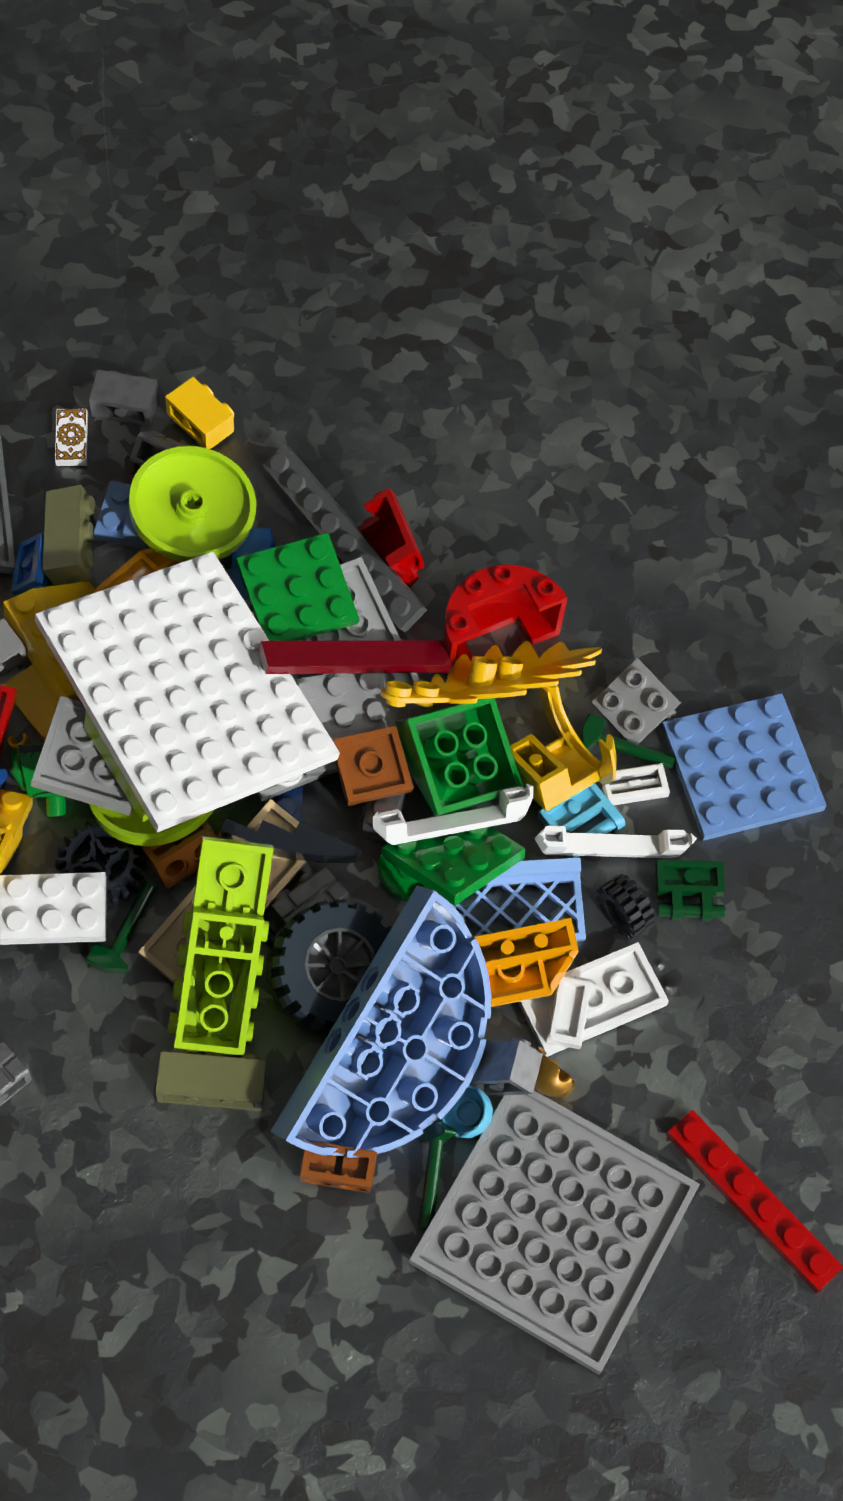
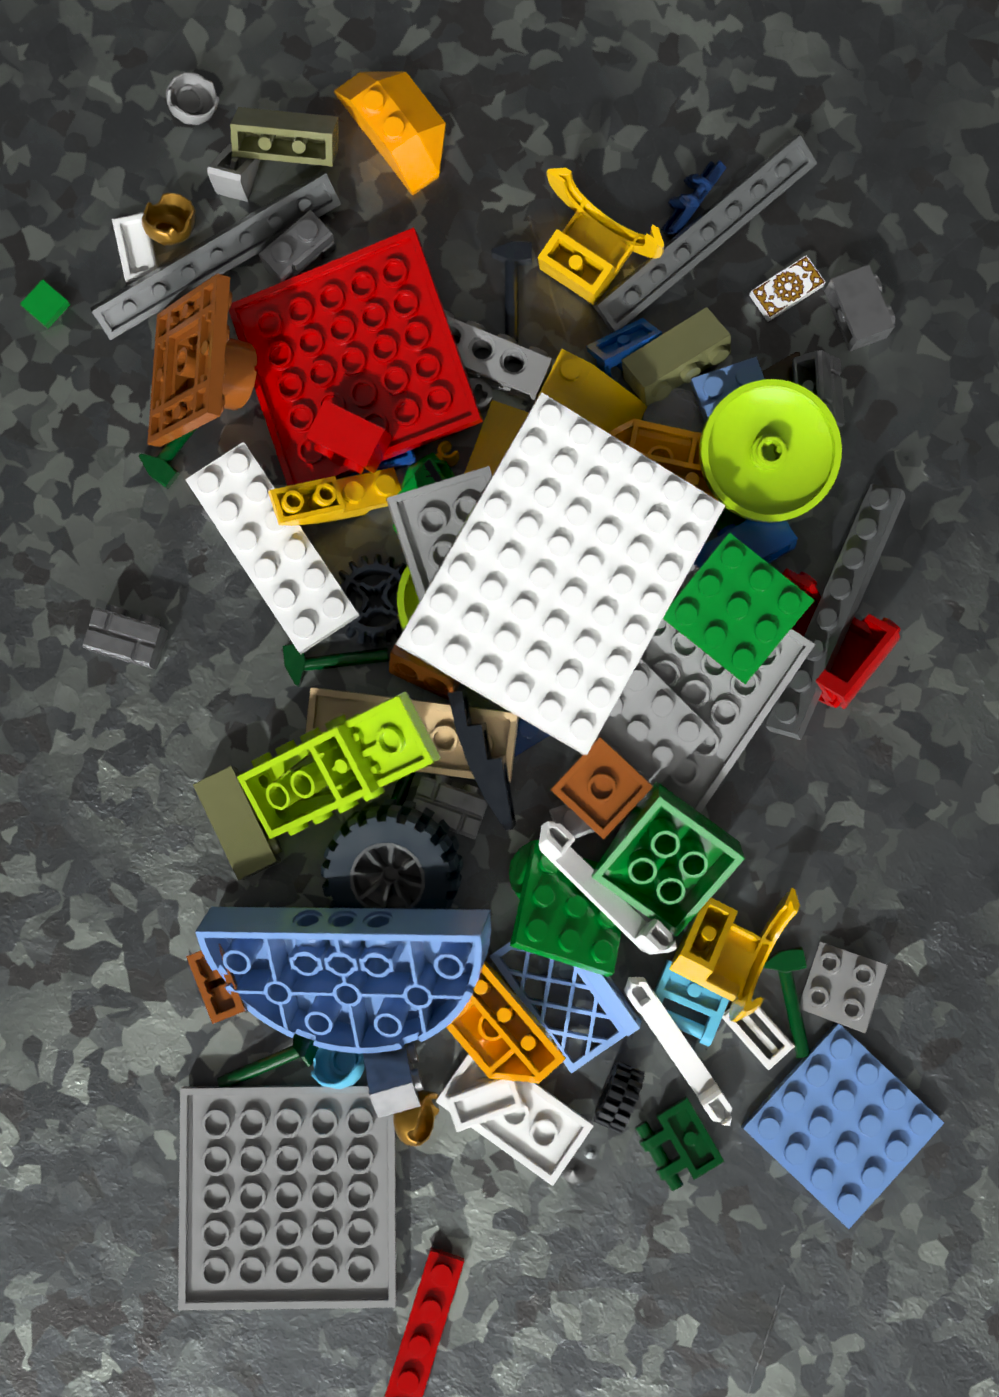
camera: 65 degrees right, 20 degrees up
yellow brick [165,377,234,449] -> none
dark red tile [258,640,452,674] -> none
yellow plant [380,641,602,707] -> none
red cylinder [442,565,568,679] -> none

